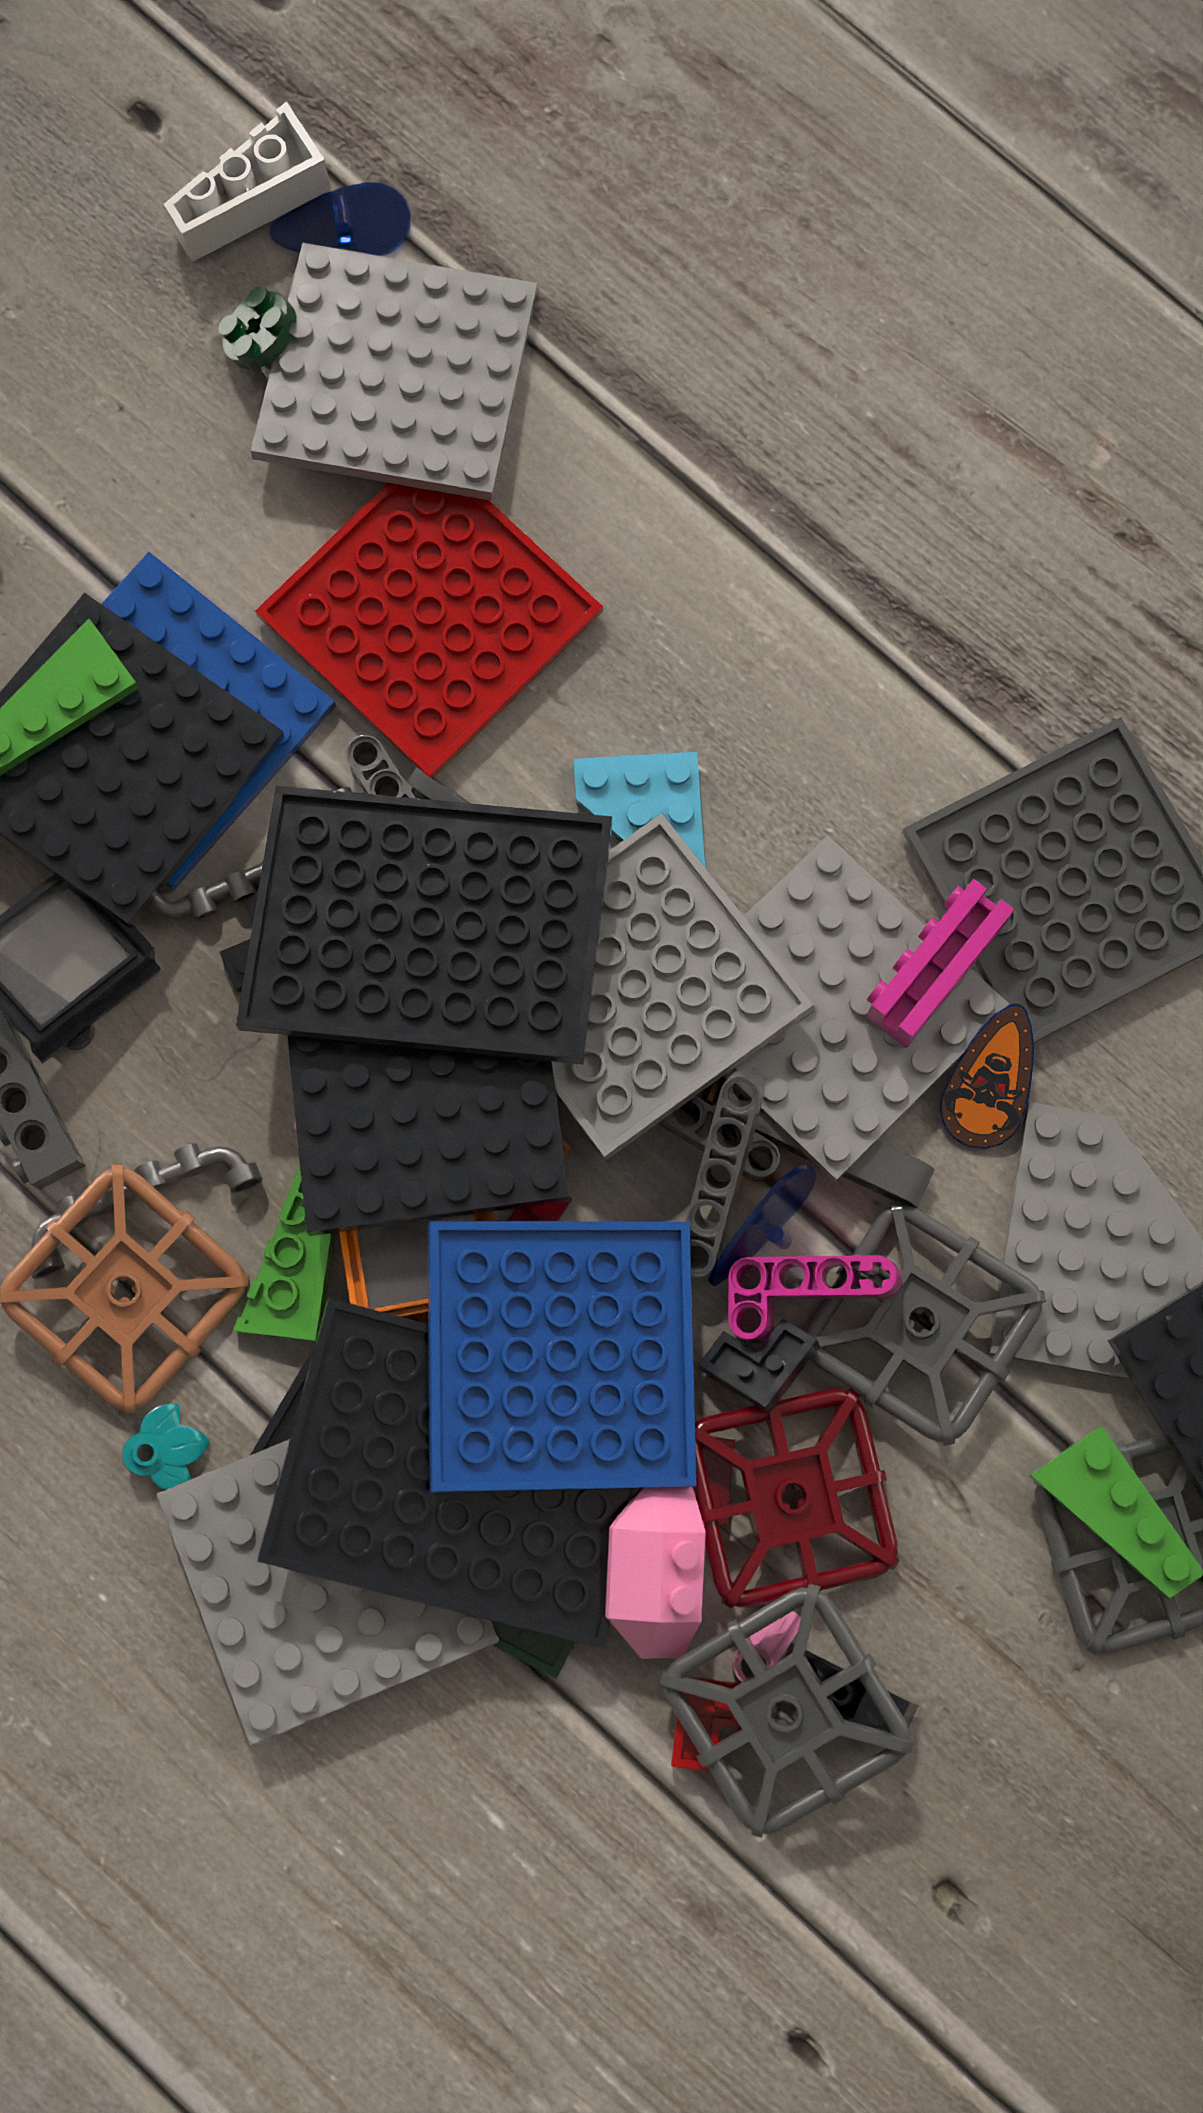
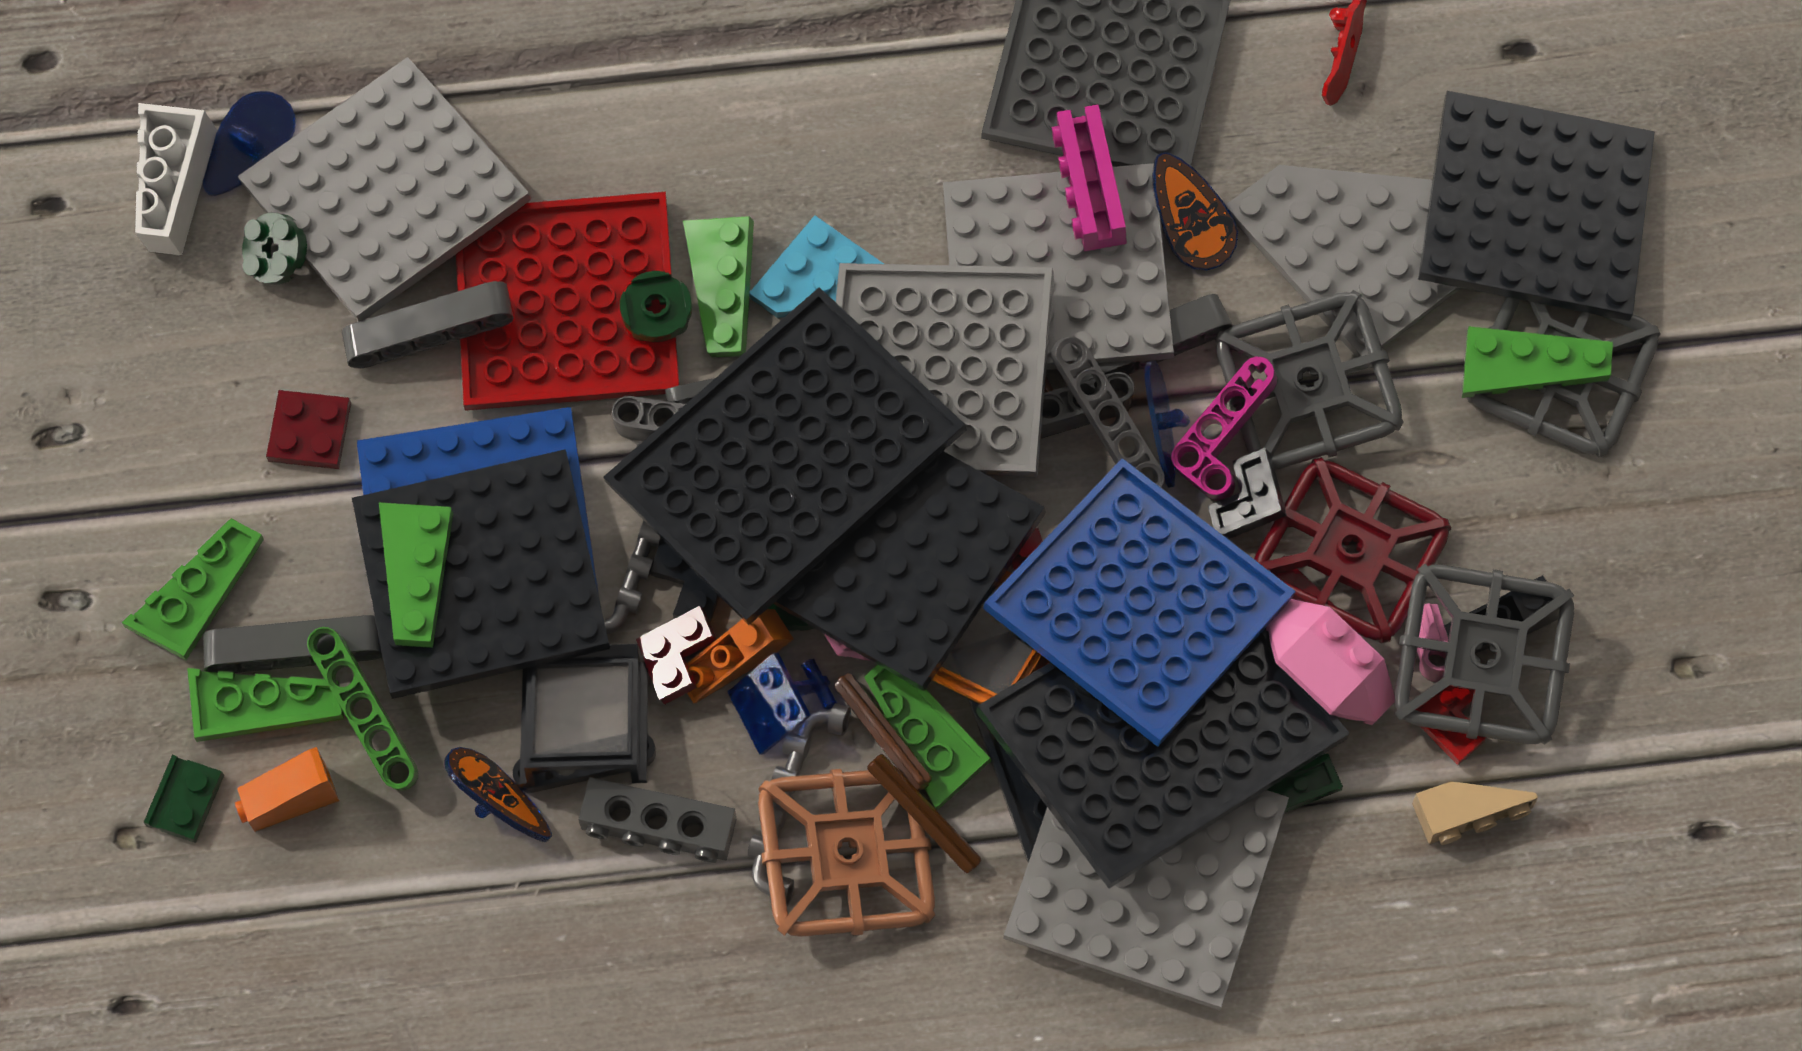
camera: 45 degrees left, 10 degrees down
teal plate [122,1403,209,1490] -> none
none -> dark red plate [266,390,351,469]
none -> dark grey beam [342,281,514,368]
none -> dark green plate [620,271,692,342]
none -> plate [636,606,717,704]
none -> bright green wing [683,216,754,357]
none -> orange slope [687,609,794,703]
none -> clear blue plate [727,652,838,755]
none -> reddish brown axle [835,673,932,791]
none -> reddish brown axle [867,754,981,873]
none -> tan slope [1412,781,1538,845]

